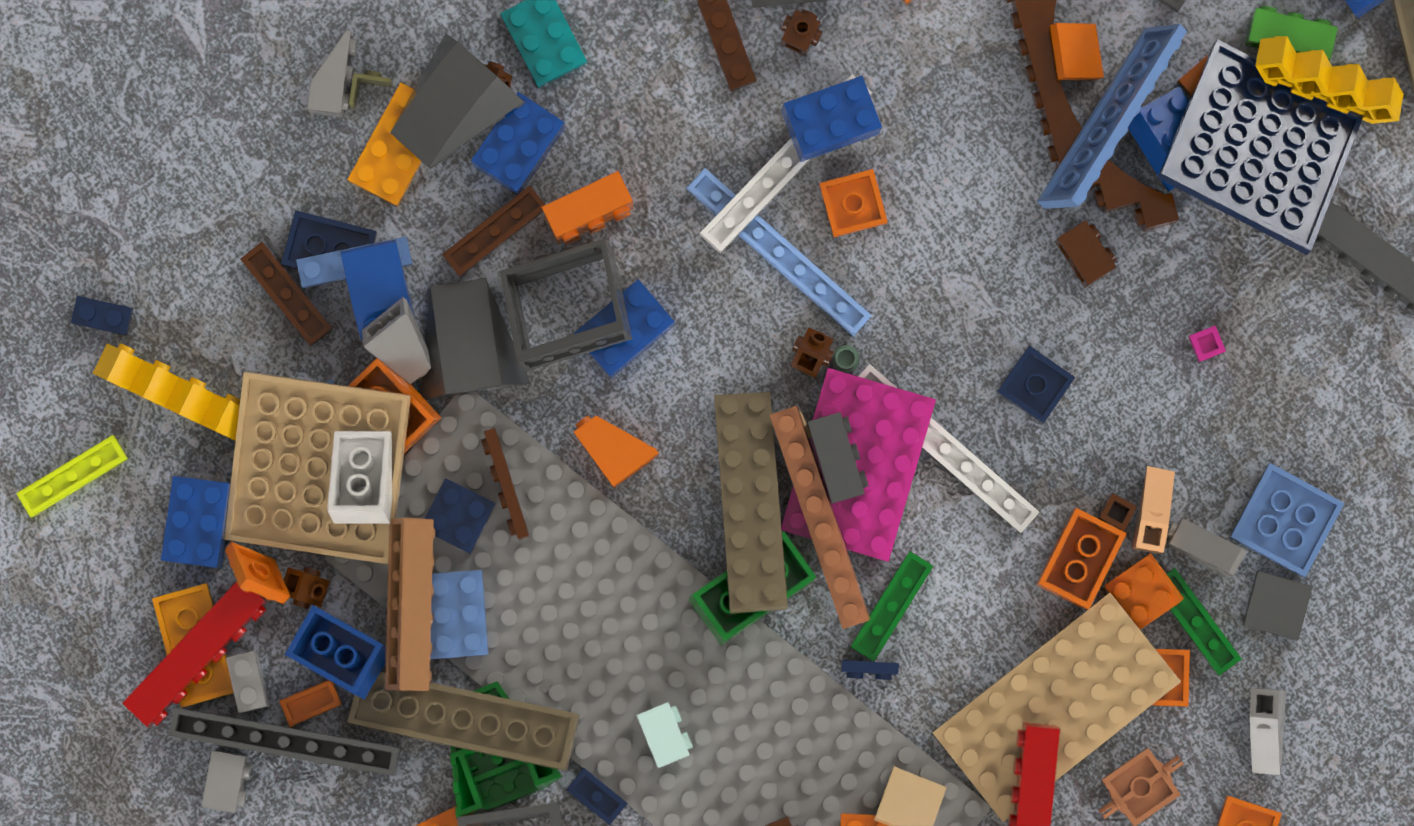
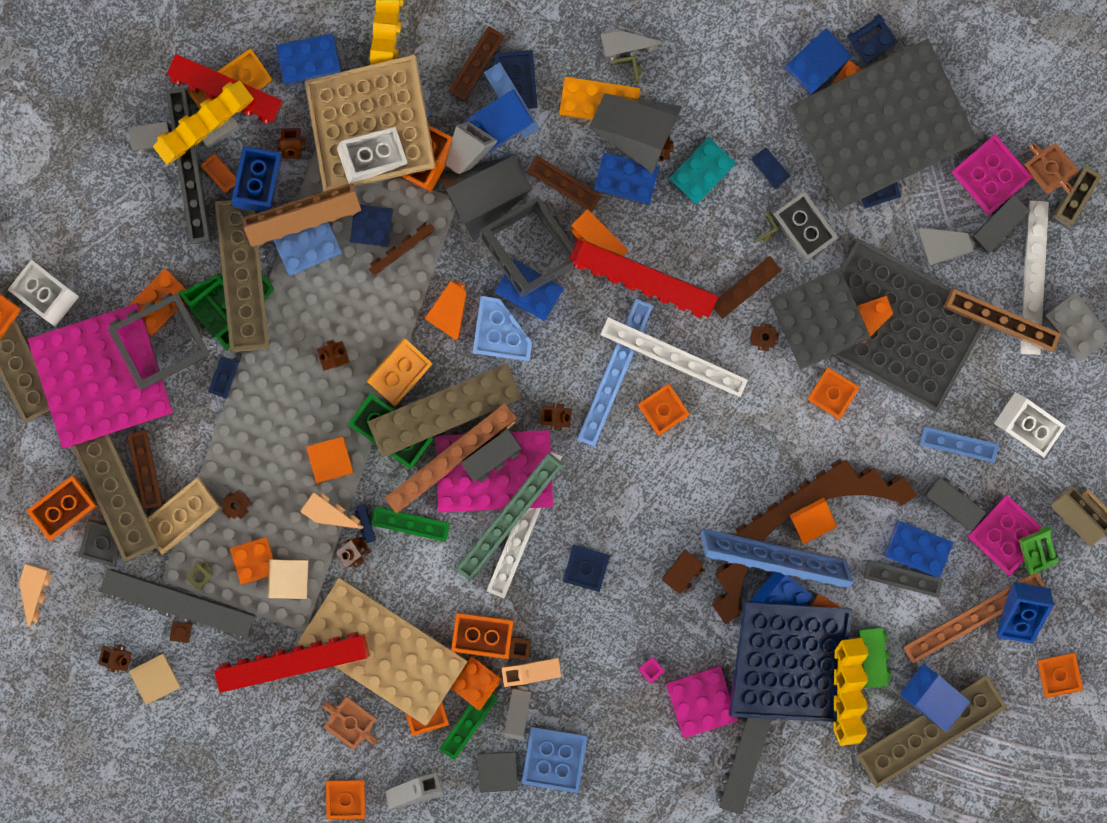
camera: 75 degrees right, 5 degrees up
orange plate [225,542,290,604] -> none
light aqua brick [637,702,693,768] -> none
blue brick [781,76,882,162] -> none
sand green plate [832,345,860,373] -> none
none -> yellow brick [153,80,254,165]
none -> light nougat slope [300,492,363,529]
none -> orange tile [306,436,354,484]
none -> reddish brown brick [317,340,349,371]
none -> reddish brown brick [336,537,371,568]
none -> light orange plate [366,338,432,407]
none -> sand green tile [455,452,564,581]
none -> light blue plate [473,296,532,361]
none -> red brick [569,238,718,318]
none -> dark pink plate [666,666,738,738]

